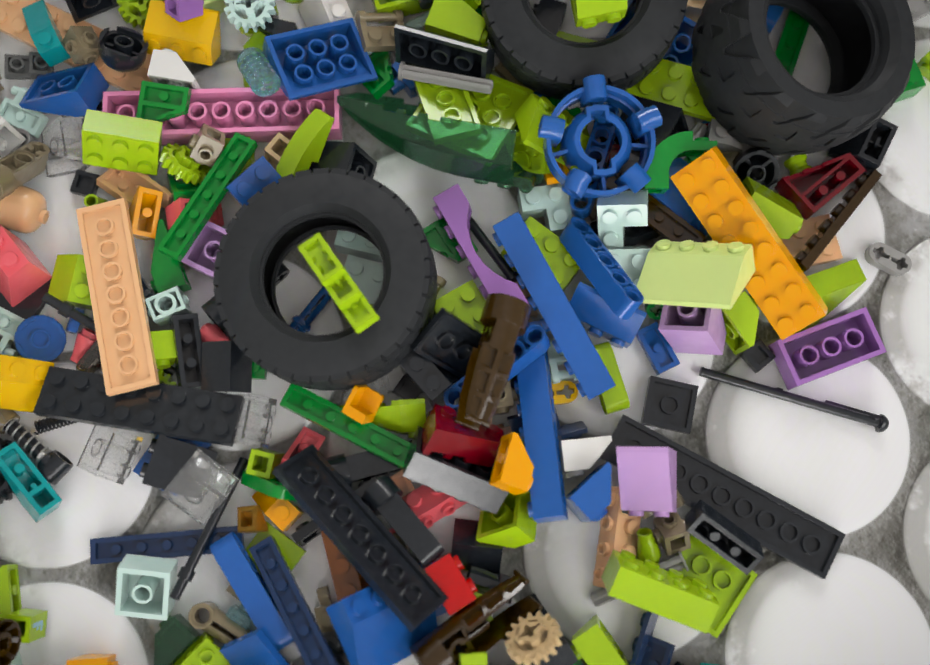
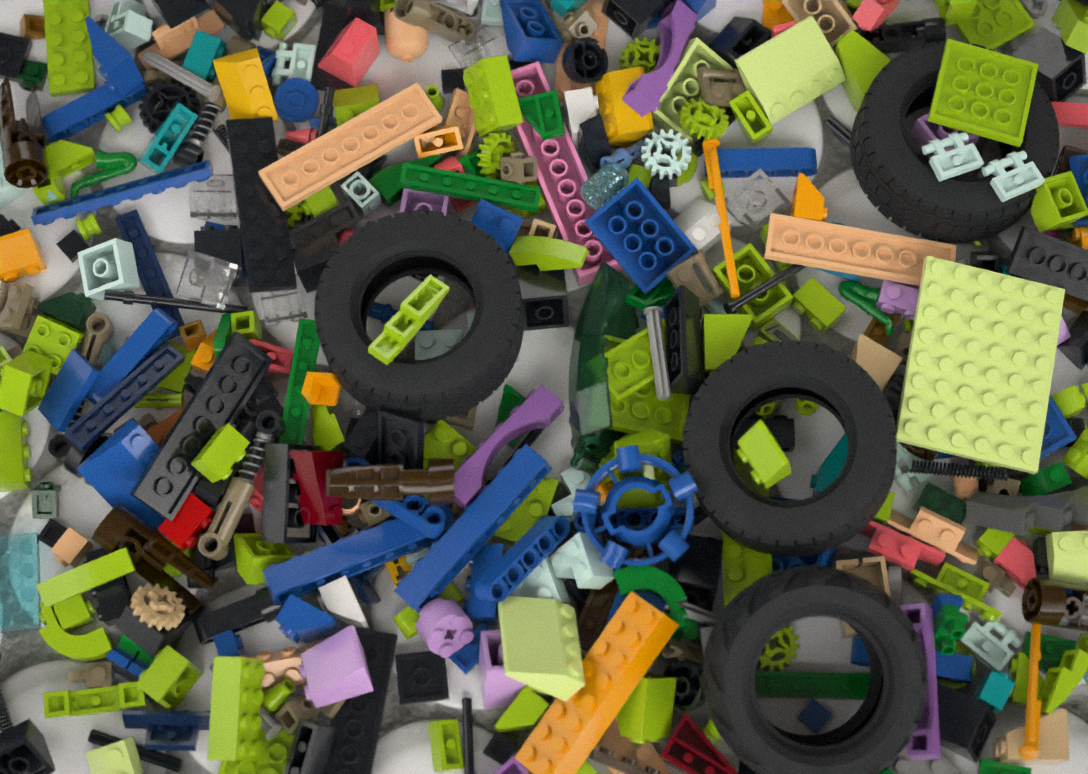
camera: 75 degrees right, 5 degrees down
light orange slope [489,432,534,495] -> none
none -> blue plate [31,160,213,225]
none -> black tile [56,230,90,263]
none -> green piece [70,149,137,198]
none -> lime wheel [75,212,102,241]
none -> lime pin [134,391,184,410]
none -> lime brick [191,423,250,483]
none -> black beam [192,587,285,645]
none -> piece [198,410,286,561]
none -> blue plate [212,630,244,657]
none -> lavender brick [415,598,474,658]
none -> lime slope [428,718,464,772]
none -> black slope [578,114,612,174]
none -> medium blue pin [600,133,659,176]
none -> blue tile [797,698,832,734]

